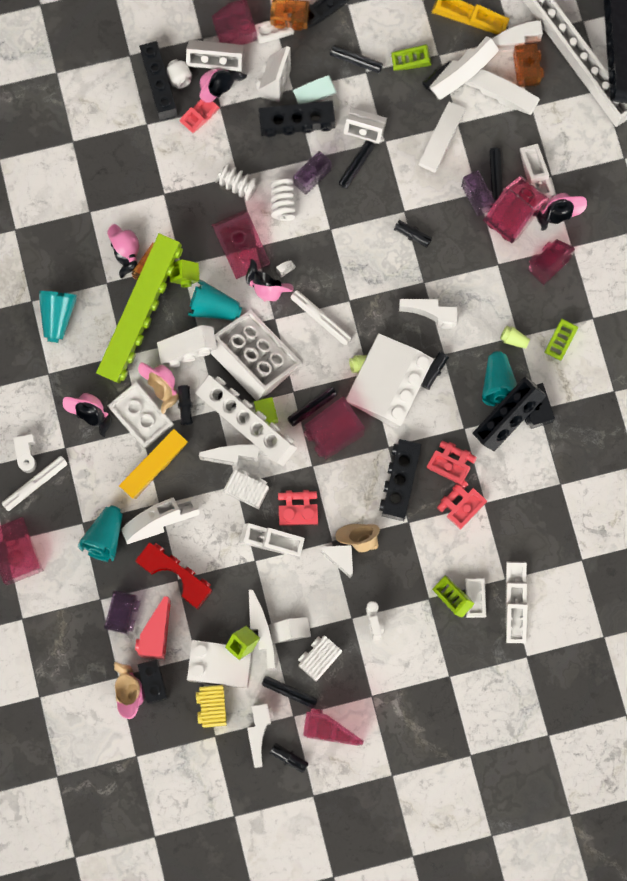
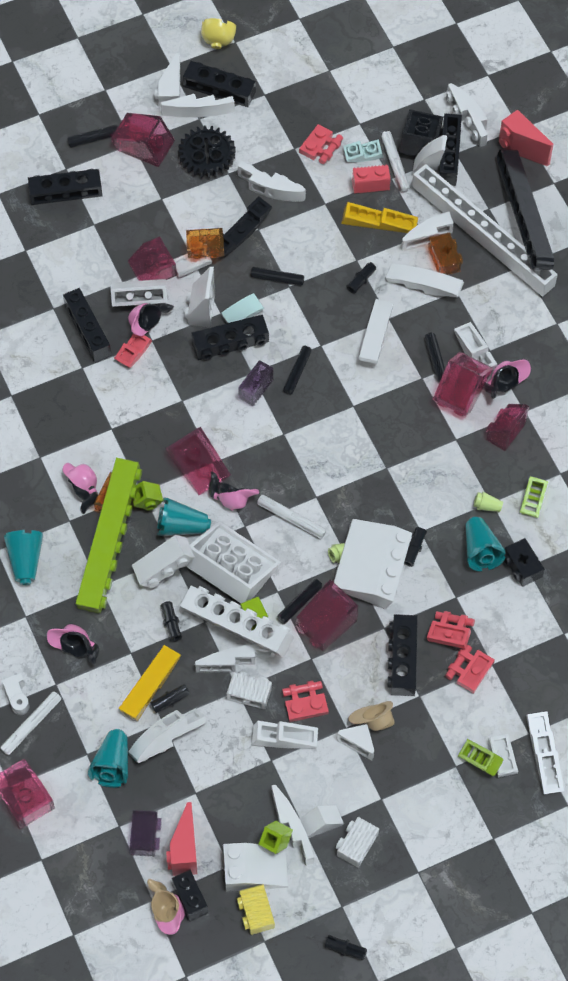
camera: 10 degrees left, 15 degrees down
white tile [107,381,174,449] -> none
red arch [135,542,212,610] -> none
hair [138,362,179,414] -> none
white head [165,59,192,89] -> none
white piece [215,163,257,201] -> none
white slope [247,704,274,768] -> none
black axle [262,676,317,708] -> none
white piece [270,179,295,221] -> none
white tile [276,261,296,277] -> none
clear pink slope [303,709,363,746] -> none
white brick [344,108,387,144] -> none
white plate [366,601,384,640] -> none
lime slope [391,44,432,71] -> none
black pin [394,220,432,248] -> none
white slope [399,299,457,329] -> none
white slope [430,36,499,100] -> none
clear purple brick [461,170,496,216] -> none
black brick [473,377,547,452] -> none
none -> black axle [150,684,190,713]

